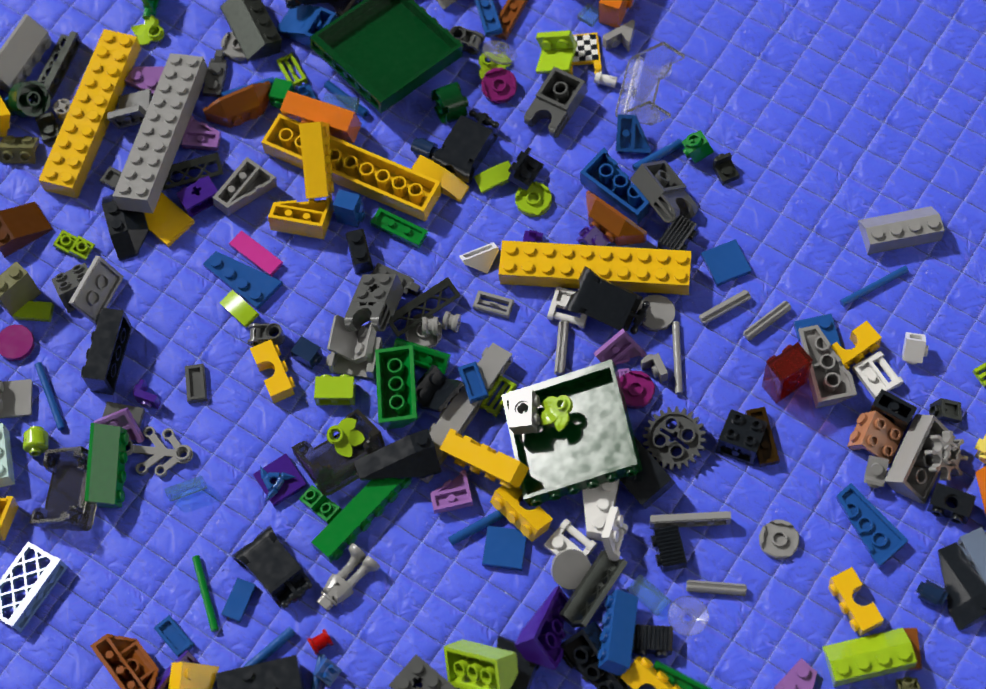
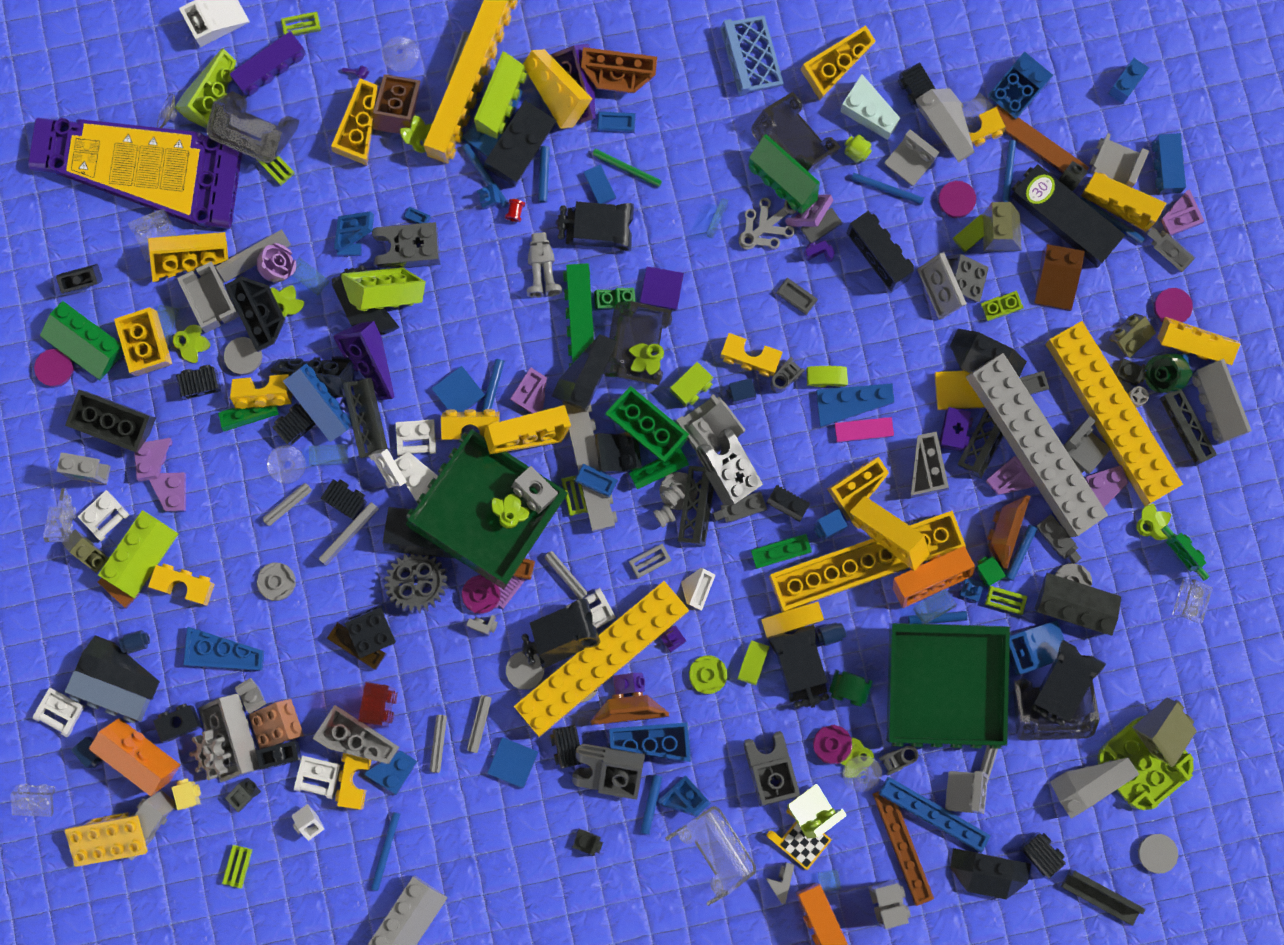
camera: 125 degrees right, 15 degrees up
blue piece [260,465,296,502] -> none
black bracket [508,147,544,191] -> none
light grey tile [551,549,591,590] -> none
white pin [594,71,617,88] -> none
medium lavender wing [594,329,647,365] -> none
light grey bar [672,321,683,395] -> none
green brick [682,130,714,164] -> none

